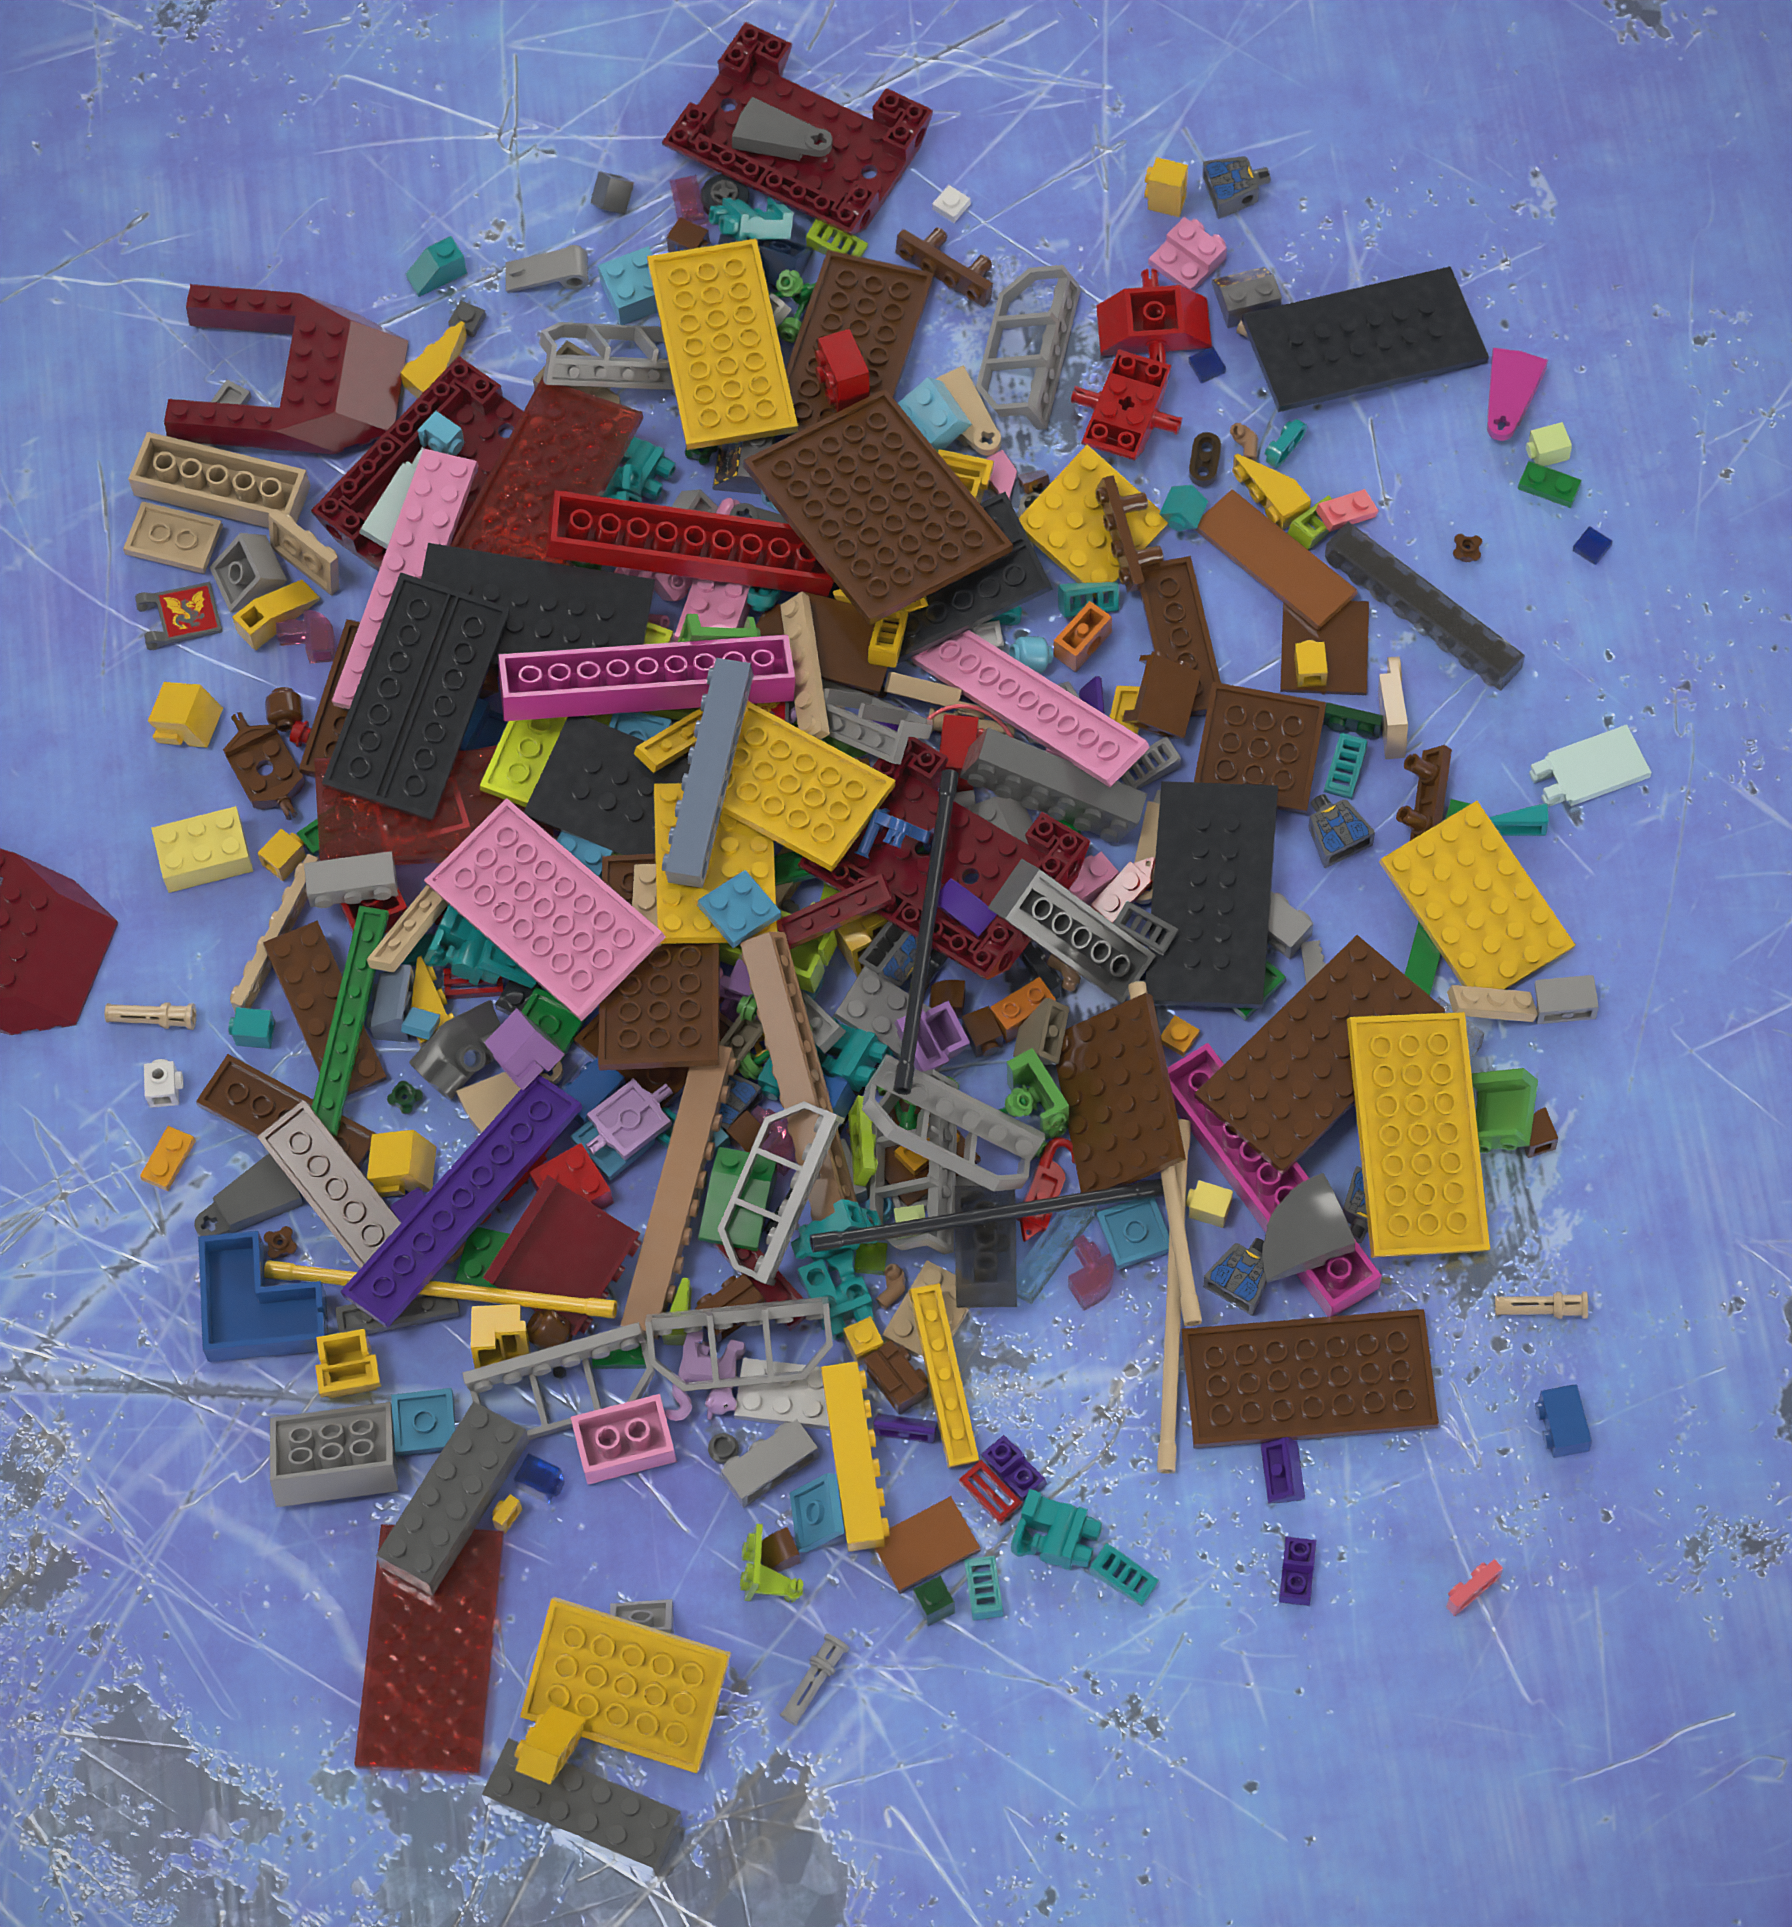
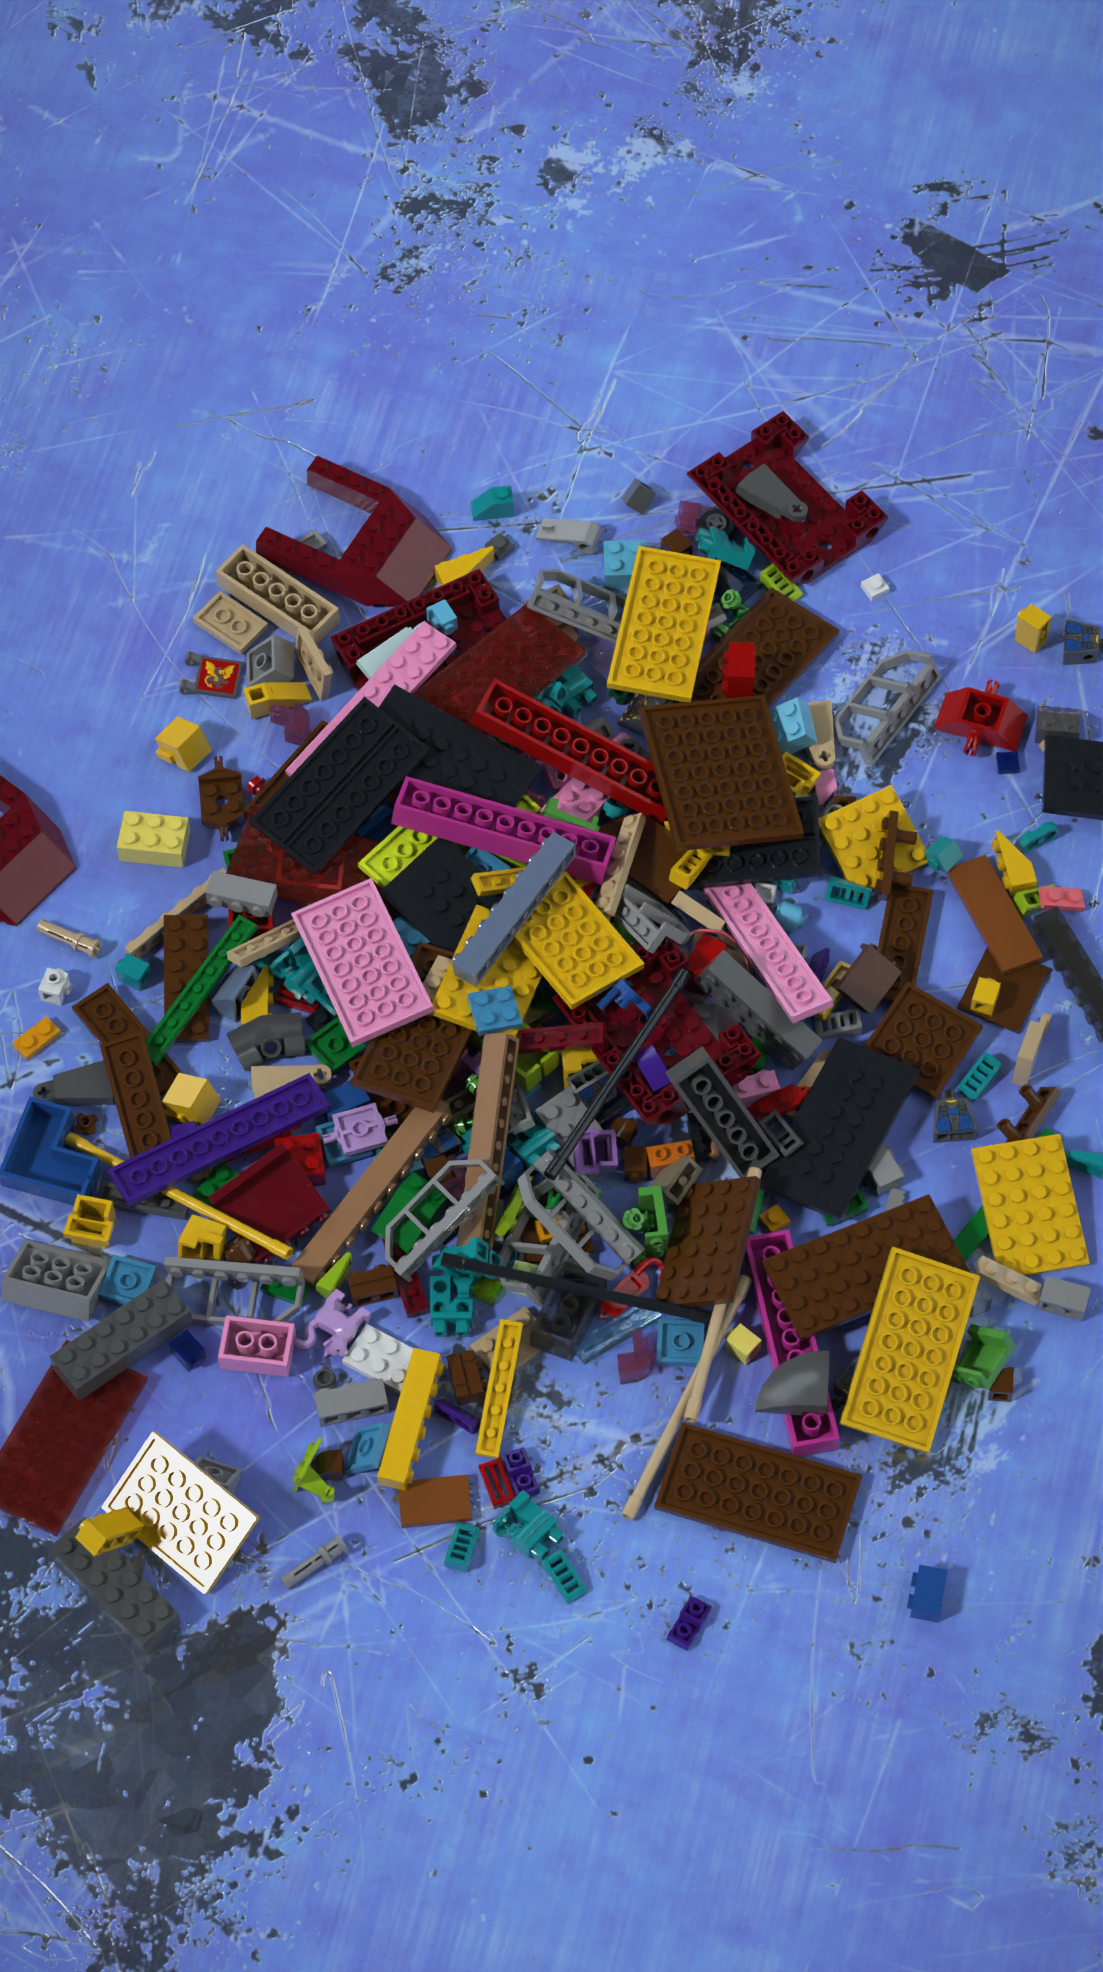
camera: 20 degrees right, 5 degrees down
yellow brick [258,829,306,881] -> none
reddish brown head [265,687,304,732] -> none
dark green plate [387,1081,423,1114] -> none
dark azure tile [401,1007,440,1040] -> none
medium lavender plate [484,1008,565,1090] -> none
yellow plate [492,1494,523,1534] -> none
light grey plate [645,1296,833,1391] -> none
yellow brick [843,1316,884,1366] -> none
medium nougat arm [875,1264,905,1310] -> none
reddish brown plate [895,227,993,307] -> none
dark green brick [913,1575,955,1626] -> none
orange brick [1054,601,1112,672] -> none
red slope [1070,349,1183,460] -> none
bright pink plate [1148,217,1227,291] -> none
dark brown plate [1189,432,1221,486] -> none
torso [1203,1238,1267,1316] -> none
medium nougat arm [1230,423,1258,461] -> none
dark purple slope [1260,1437,1305,1504] -> none
dark green plate [1323,702,1383,738] -> none
coral plate [1446,1559,1503,1616] -> none
tan pin [1495,1291,1588,1319] -> none

